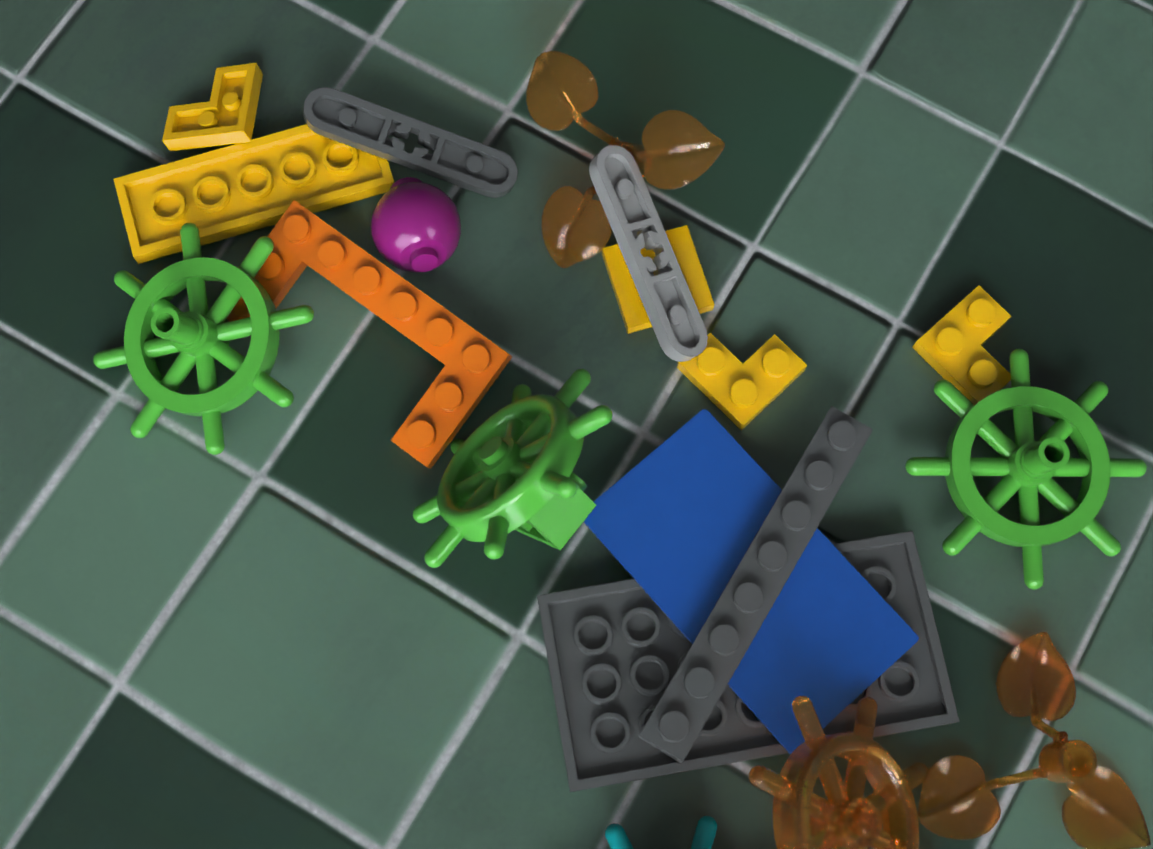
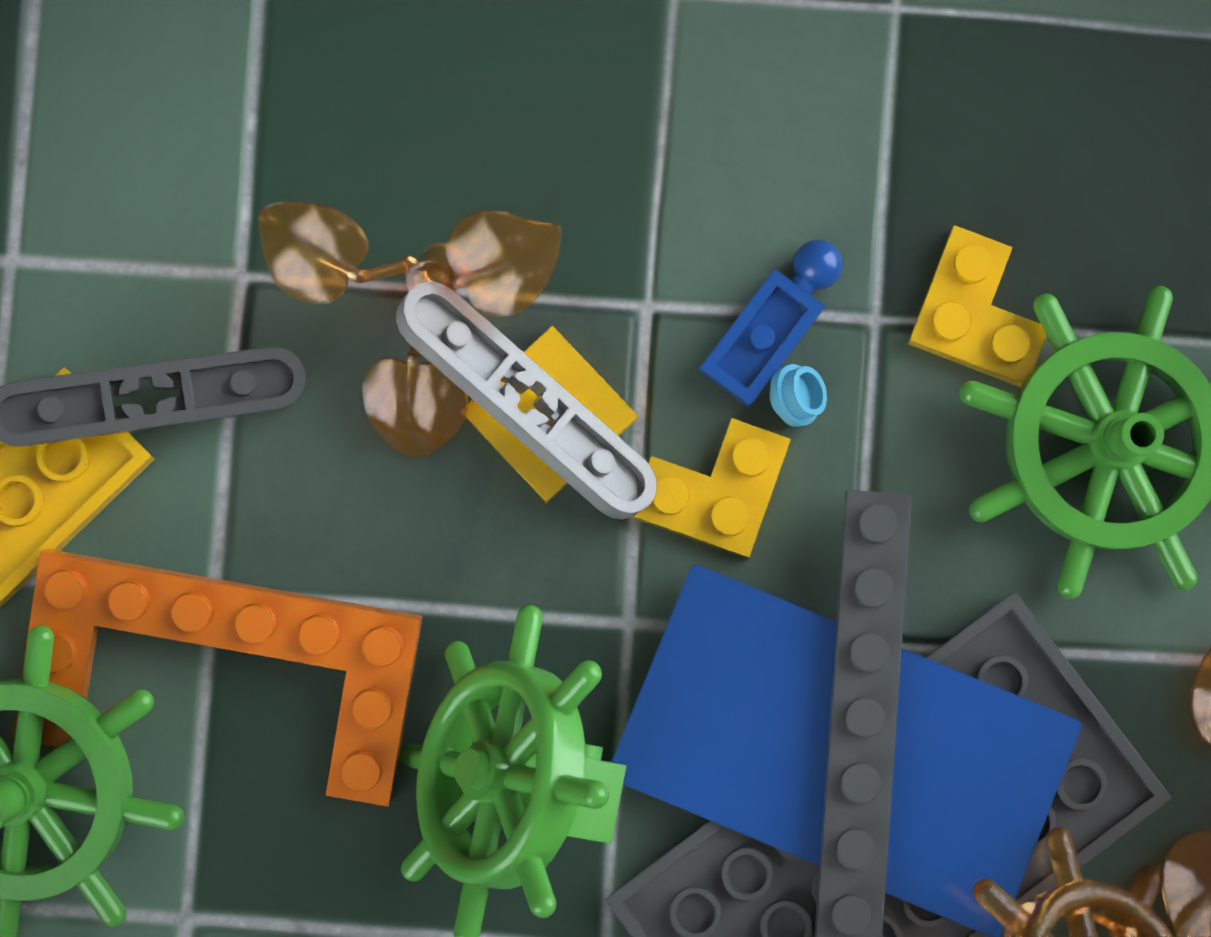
camera: 25 degrees left, 10 degrees up
magenta brick [371,177,461,273] -> none
none -> blue plate [699,240,843,409]
none -> medium azure plate [769,364,827,427]

